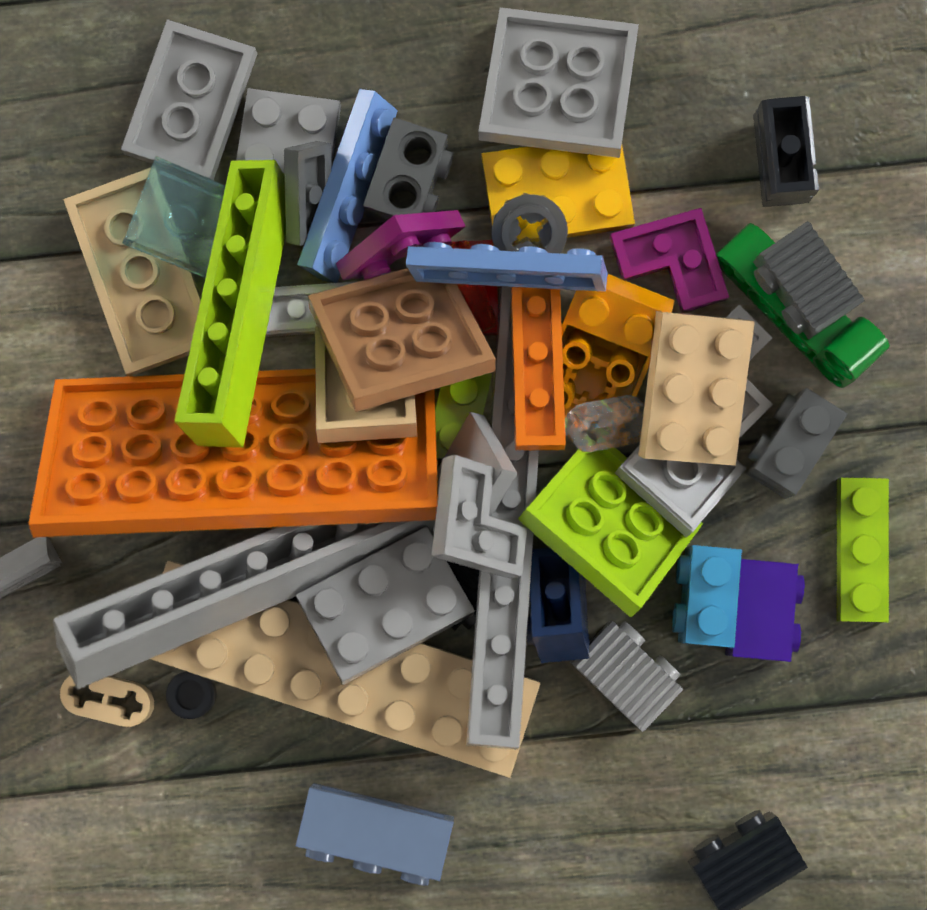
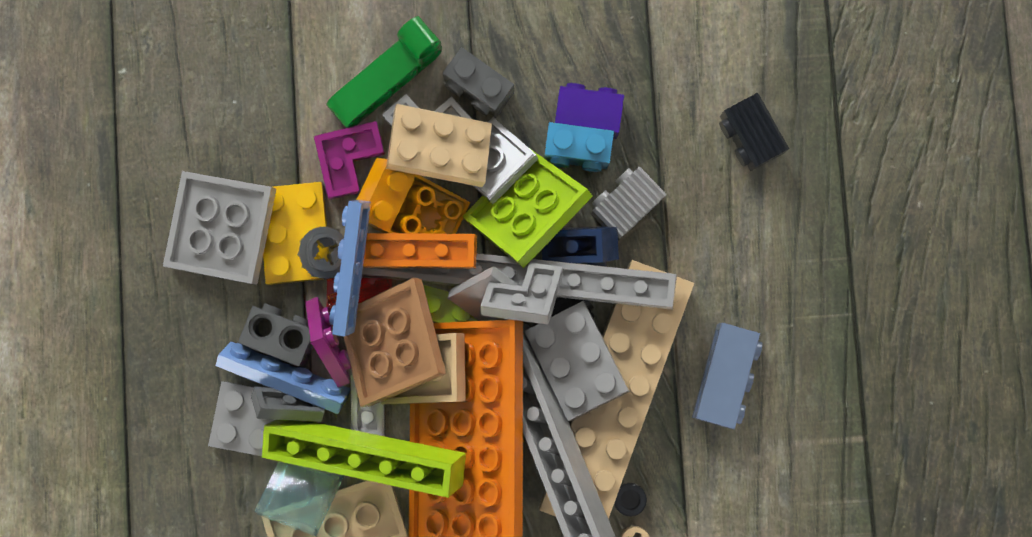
camera: 90 degrees left, 0 degrees up
light grey plate [121,20,257,183] -> none
clear beam [565,395,645,452] -> none
black brick [753,96,819,207] -> none
dark grey brick [753,221,865,340] -> none
lime plate [837,478,889,622] -> none

